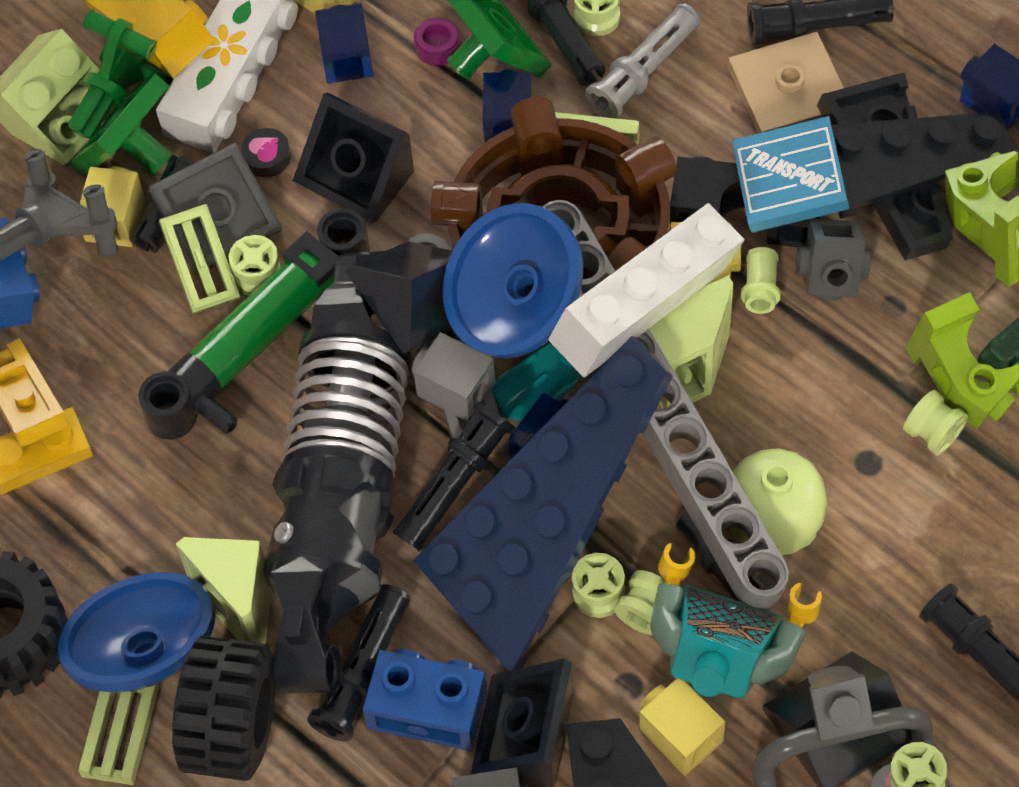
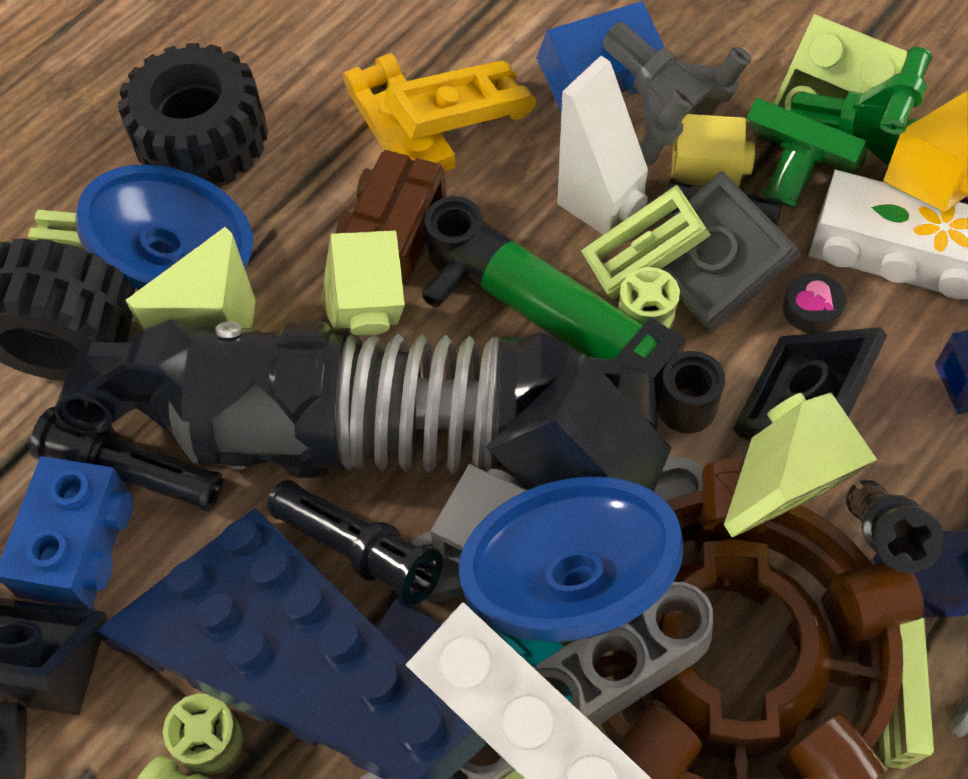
camera: 85 degrees right, 0 degrees up
none -> yellowish green slope [321,230,405,336]
none -> reddish brown brick [336,150,447,285]
none -> white slope [557,56,648,235]
none -> yellowish green slope [724,393,877,537]
none -> black pin [846,479,944,573]

